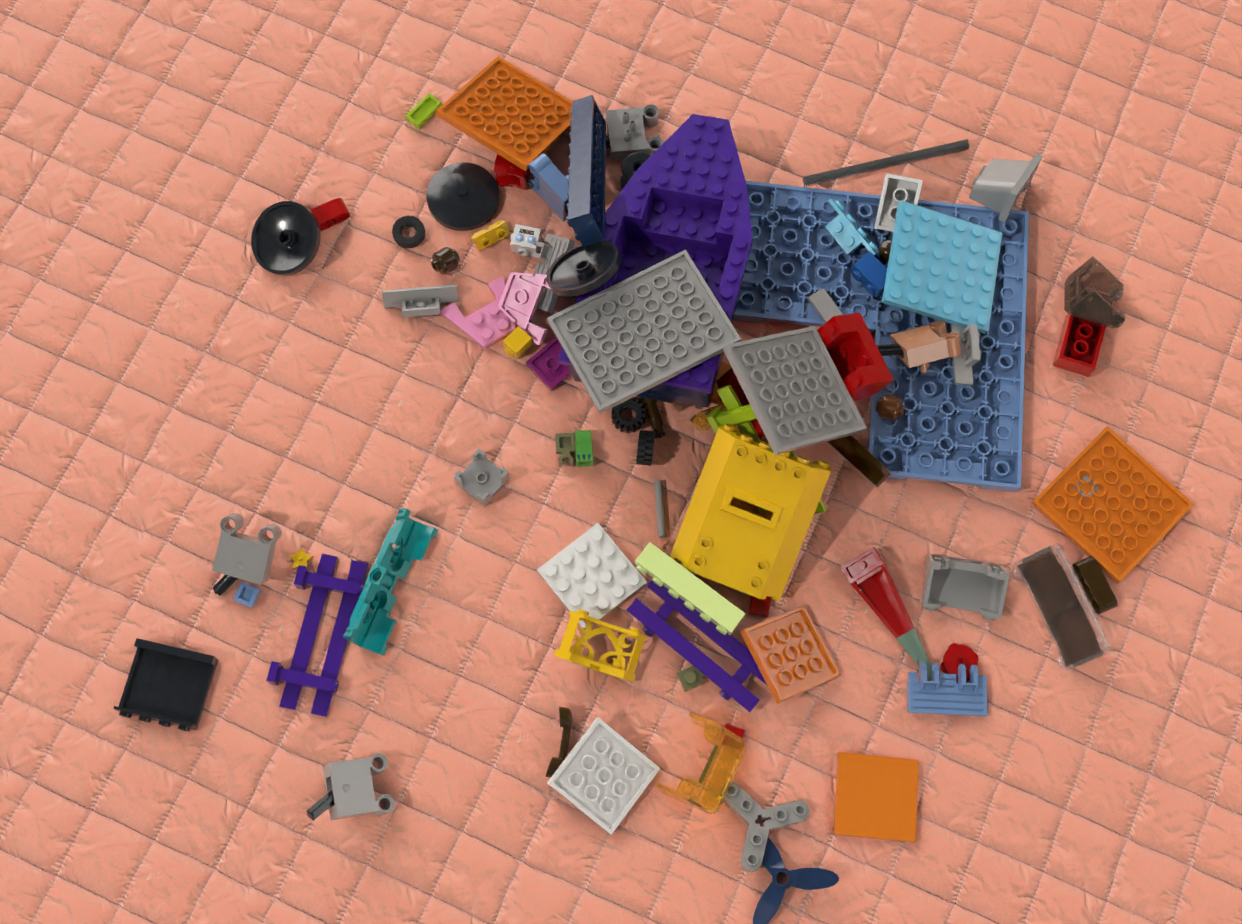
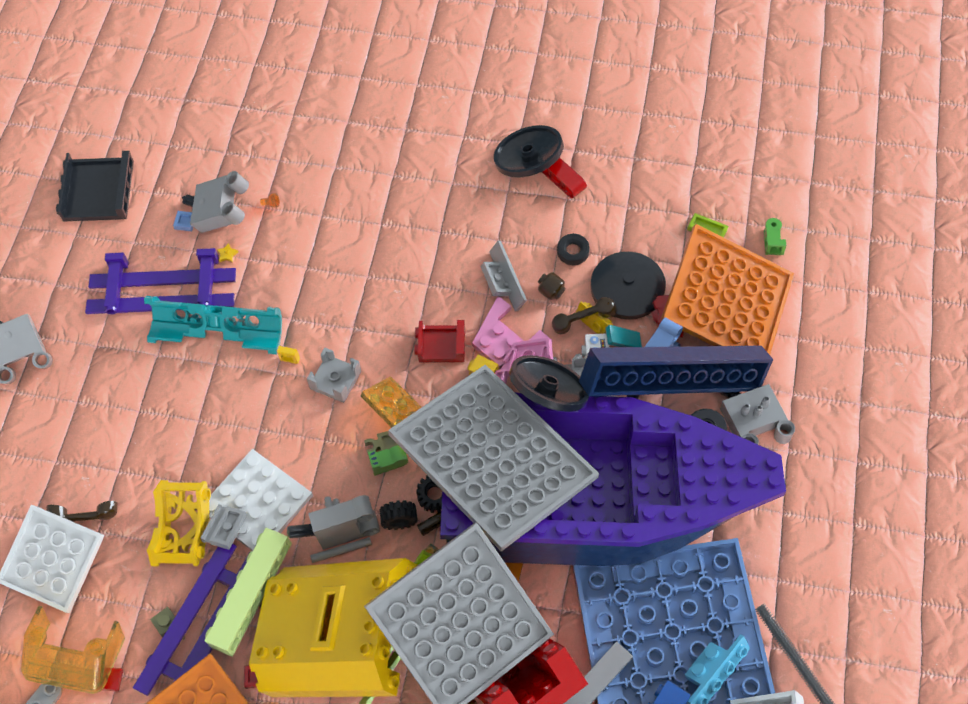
camera: 85 degrees right, 10 degrees down
none -> light grey plate [201,504,247,550]
none -> clear orange piece [260,193,280,208]
none -> yellow tile [277,346,300,364]
none -> light grey piece [287,495,380,550]
none -> clear yellow plate [361,376,422,428]
none -> red panel [414,320,465,363]
none -> dark brown piece [552,297,617,334]
none -> teal tile [606,325,642,347]
none -> bright green leg [764,218,787,255]

